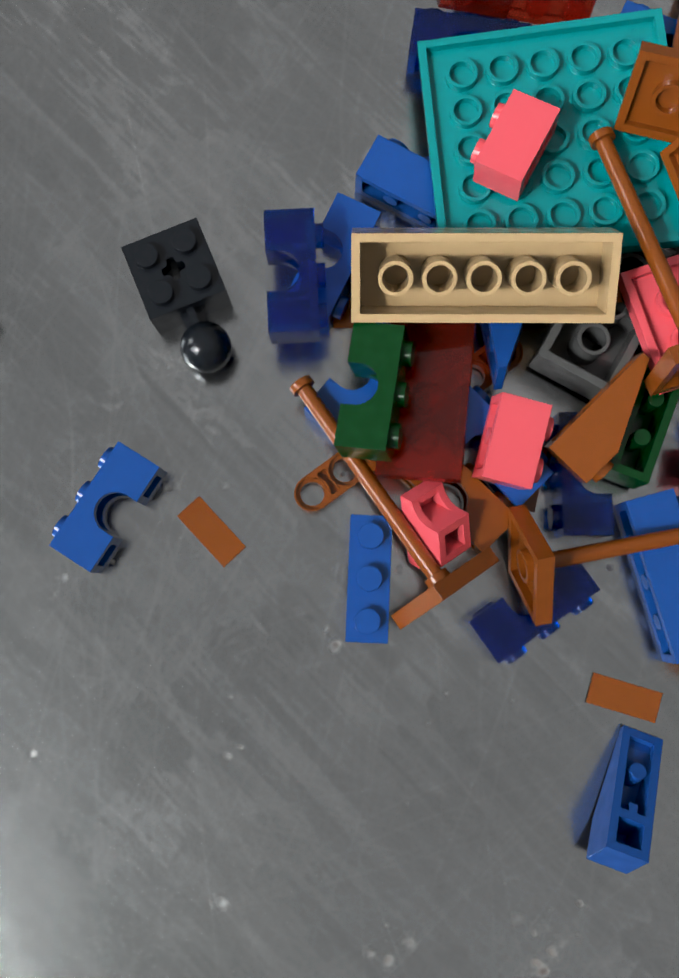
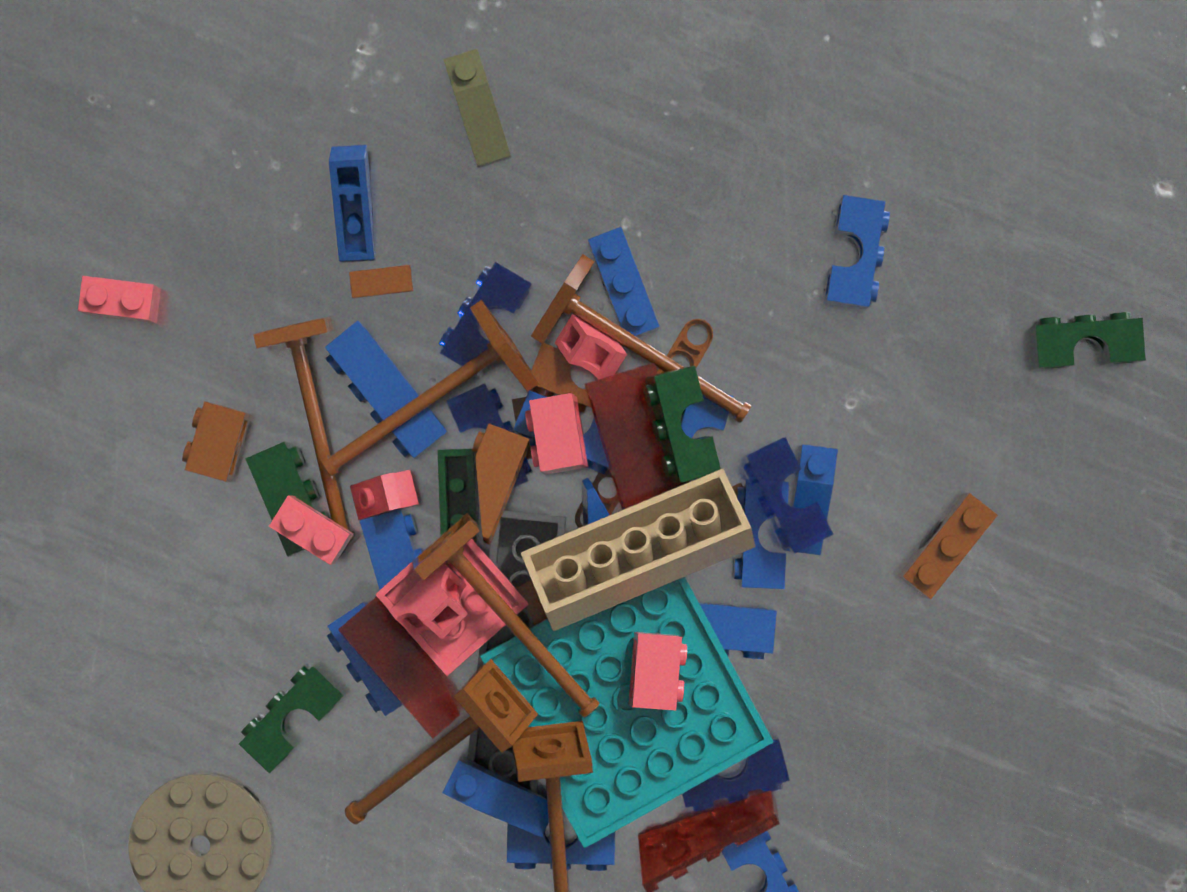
camera: 155 degrees right, 5 degrees up
black brick [121,217,232,373] -> none
dark orange sticker [177,496,246,567] -> none
none -> olive slope [443,49,511,167]
none -> blue slope [785,444,838,555]
none -> dark orange arch [898,493,998,599]

